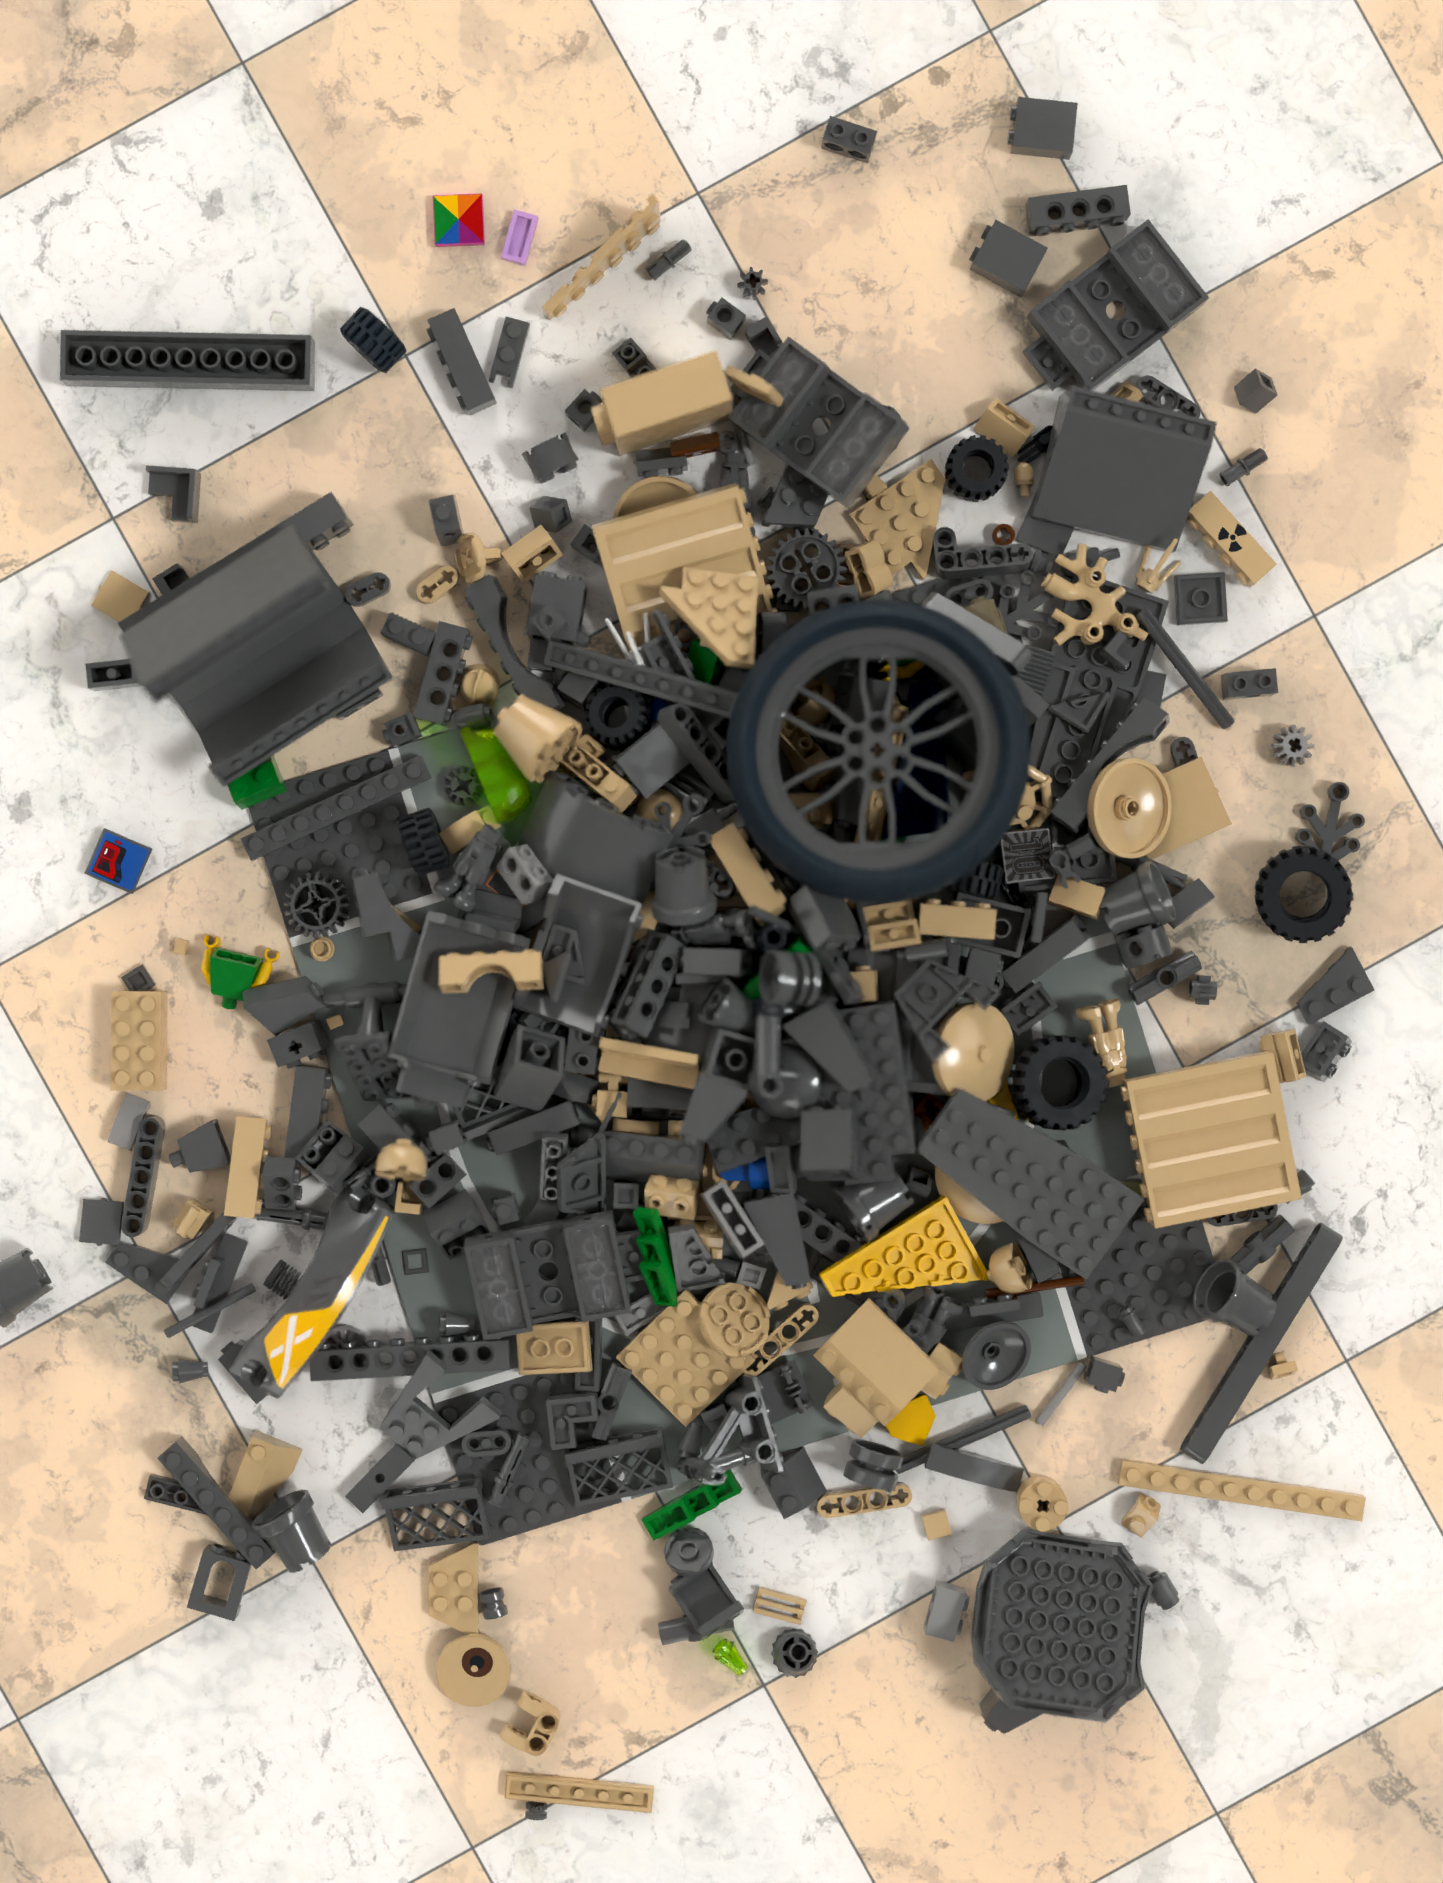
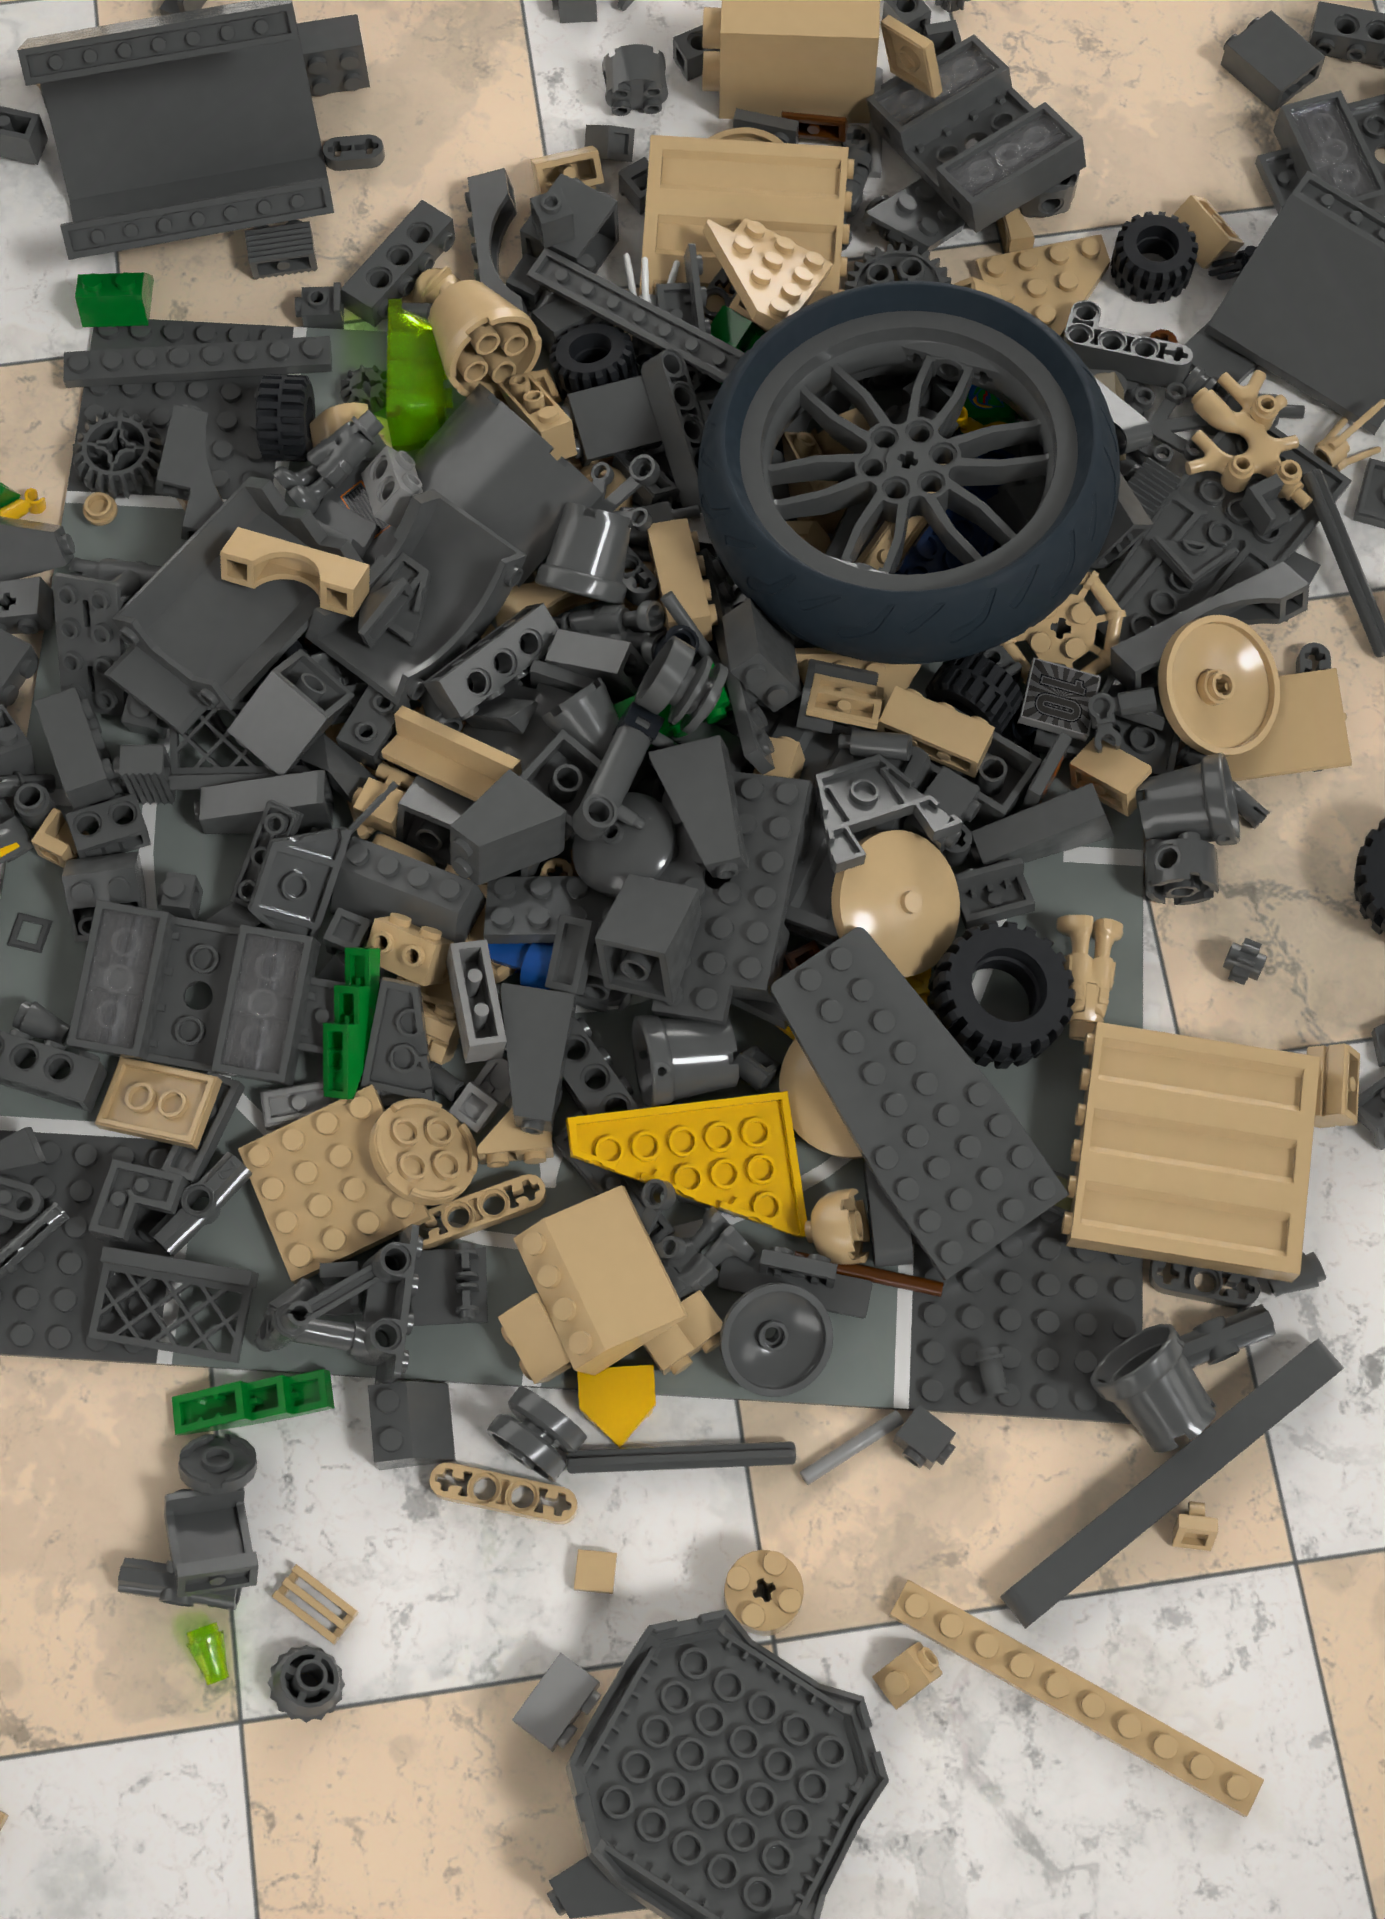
camera: 25 degrees right, 20 degrees down
tan cylinder [376,1139,427,1181] -> none
dark grey brick [381,612,436,657] -> none
tan beam [416,566,459,604] -> none
dark grey torso [429,495,464,546] -> none
tan tile [455,533,503,583] -> none
dark grey slope [924,1443,1024,1493] -> none
tan cylinder [1014,462,1034,498] -> none
dark grey piece [1127,950,1202,1005] -> none
dark grey brick [1147,1571,1180,1610] -> none
dark grey slope [1168,878,1215,929] -> none

